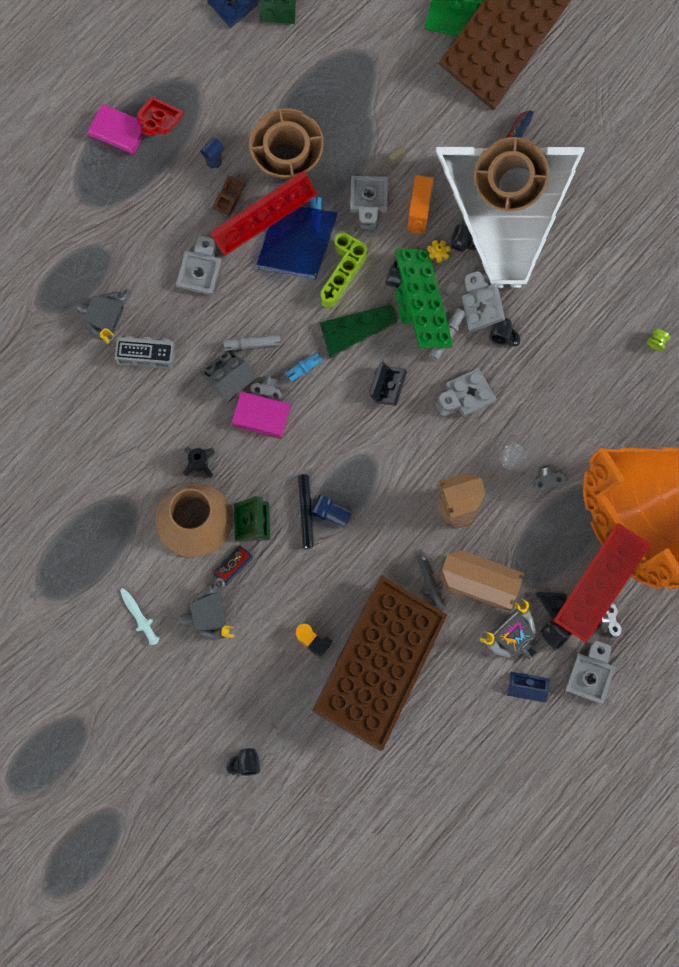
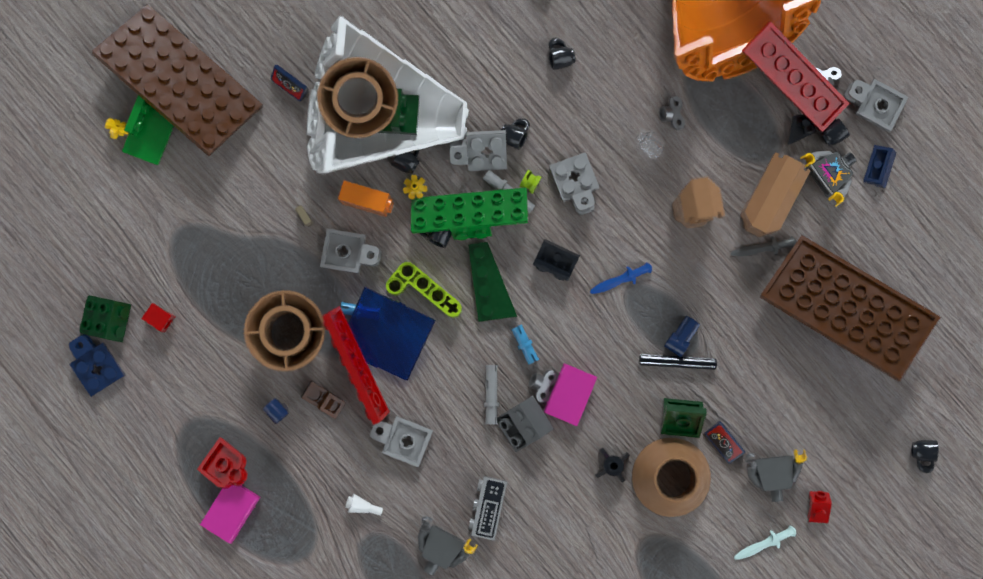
camera: 80 degrees left, 10 degrees up
leg [296,624,332,658] -> none
none -> red panel [141,303,176,333]
none -> white cone [345,494,383,516]
none -> dark green bracket [378,89,420,135]
none -> lime wheel [519,170,542,194]
none -> black piece [548,38,576,70]
none -> blue sword [590,262,652,294]
none -> red bracket [807,491,832,523]

